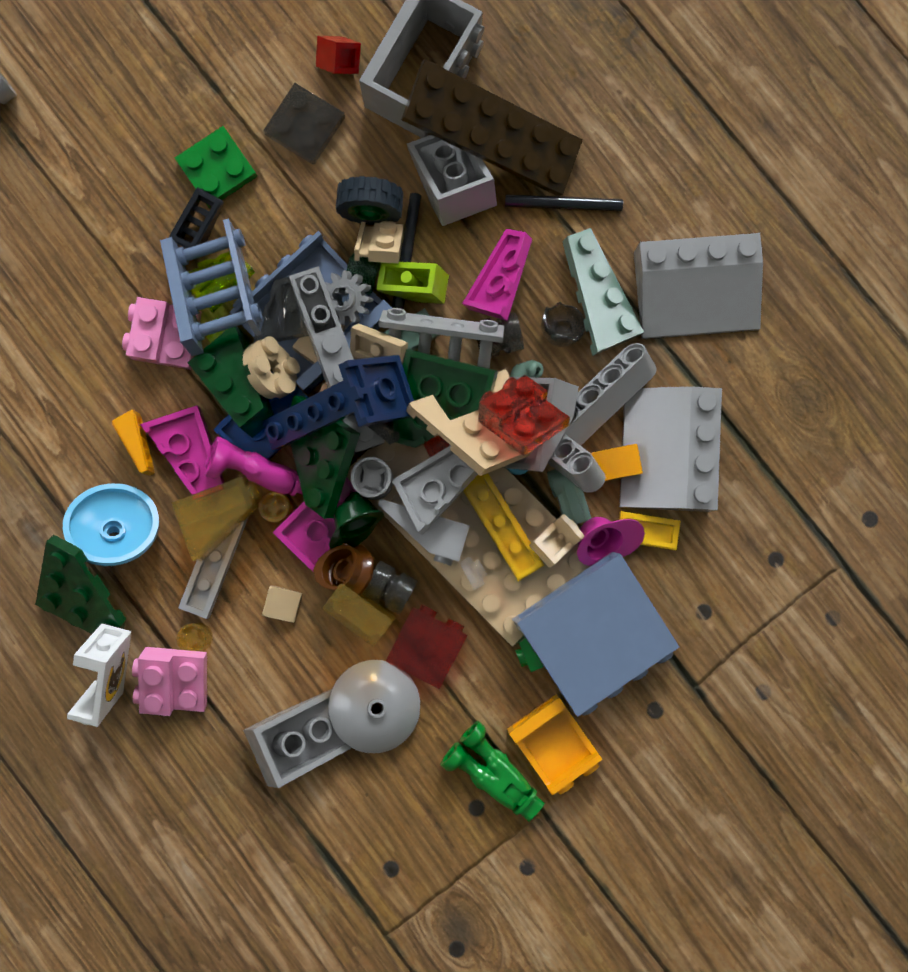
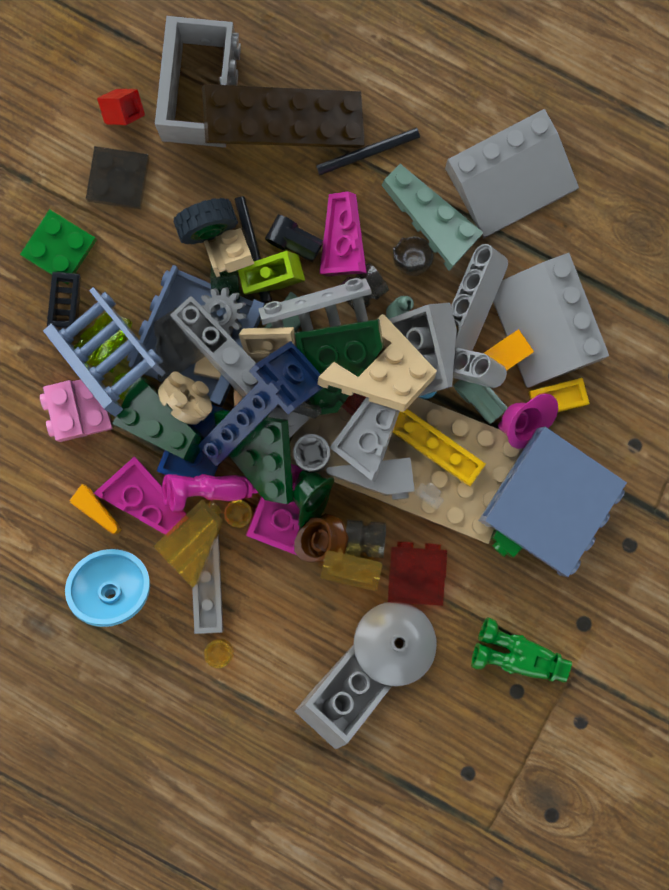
camera: 25 degrees left, 0 degrees up
dark green plate [35,535,126,634] -> none
white panel [67,624,131,727] -> none
bright pink plate [132,647,207,716] -> none
tan slope [262,586,302,623] -> none
light grey slope [407,135,497,226] -> none
clear red plate [478,375,570,456] -> none
light orange panel [507,694,602,795] -> none
tan bracket [529,514,584,568] -> none
none -> black piece [265,214,323,263]

